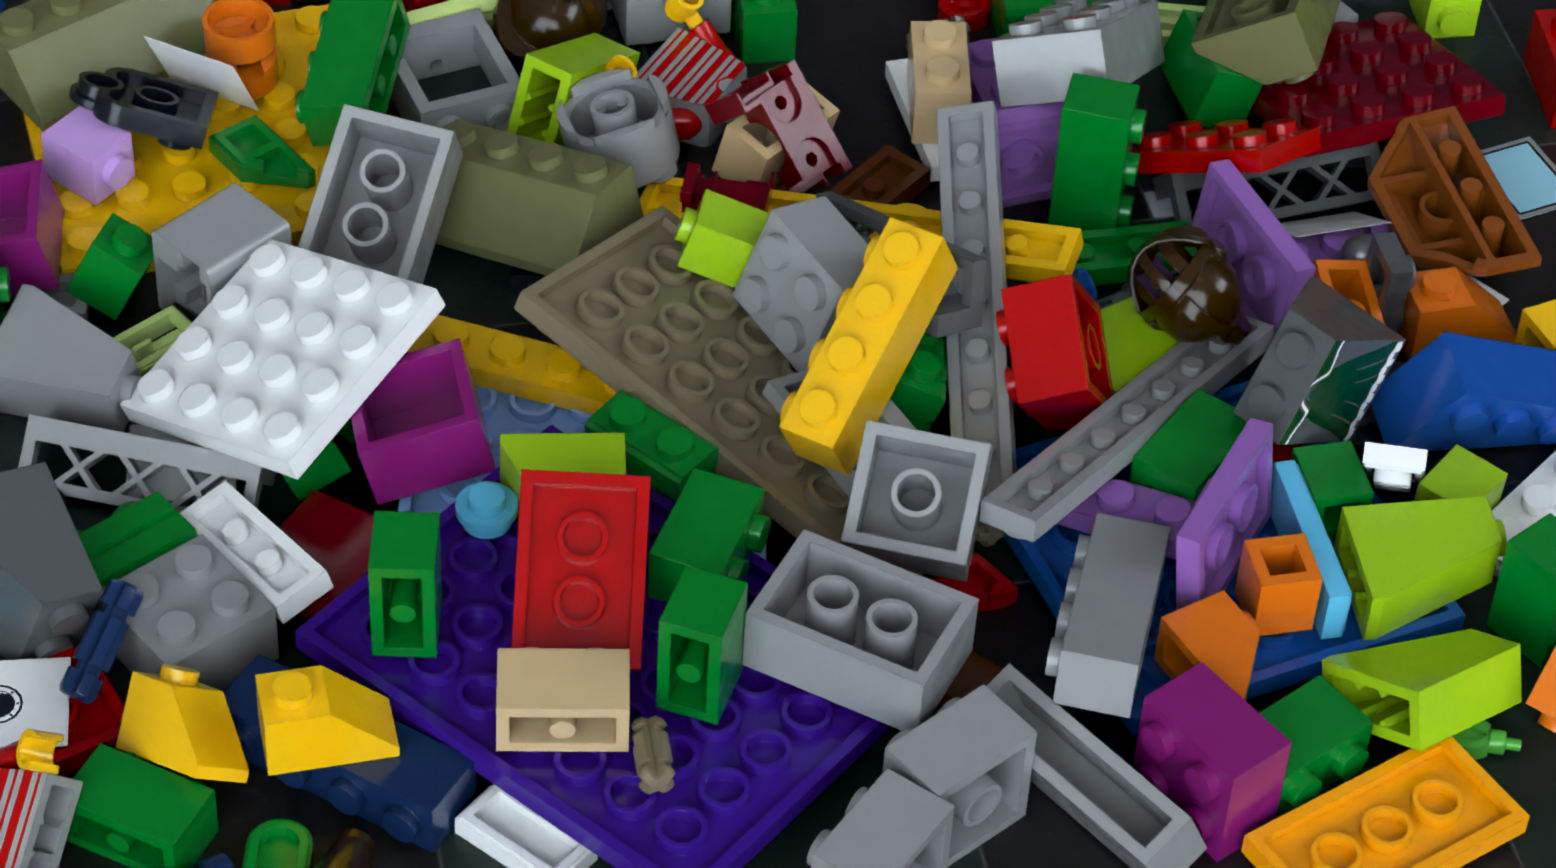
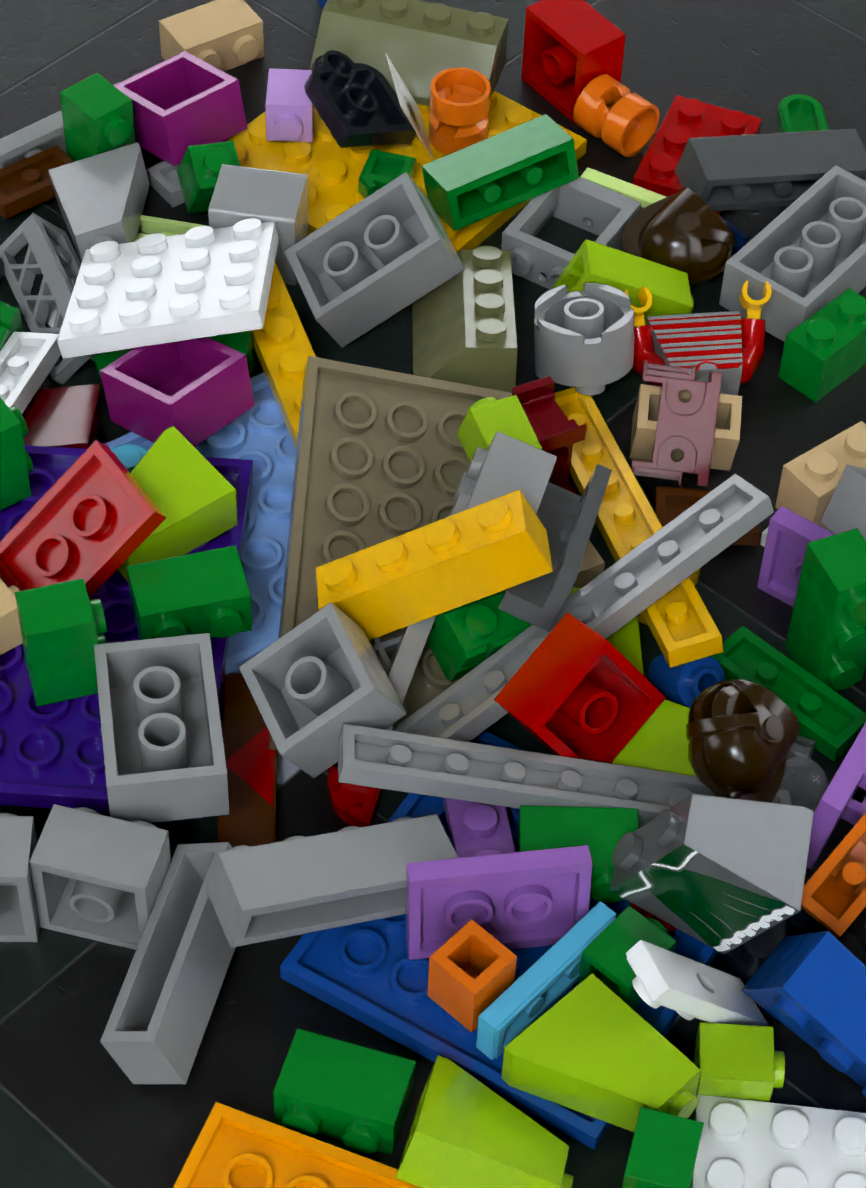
camera: 55 degrees right, 5 degrees up
green brick [585,390,719,503] -> none
magenta piece [1132,662,1292,862] -> none
orange slope [1154,590,1260,701] -> none

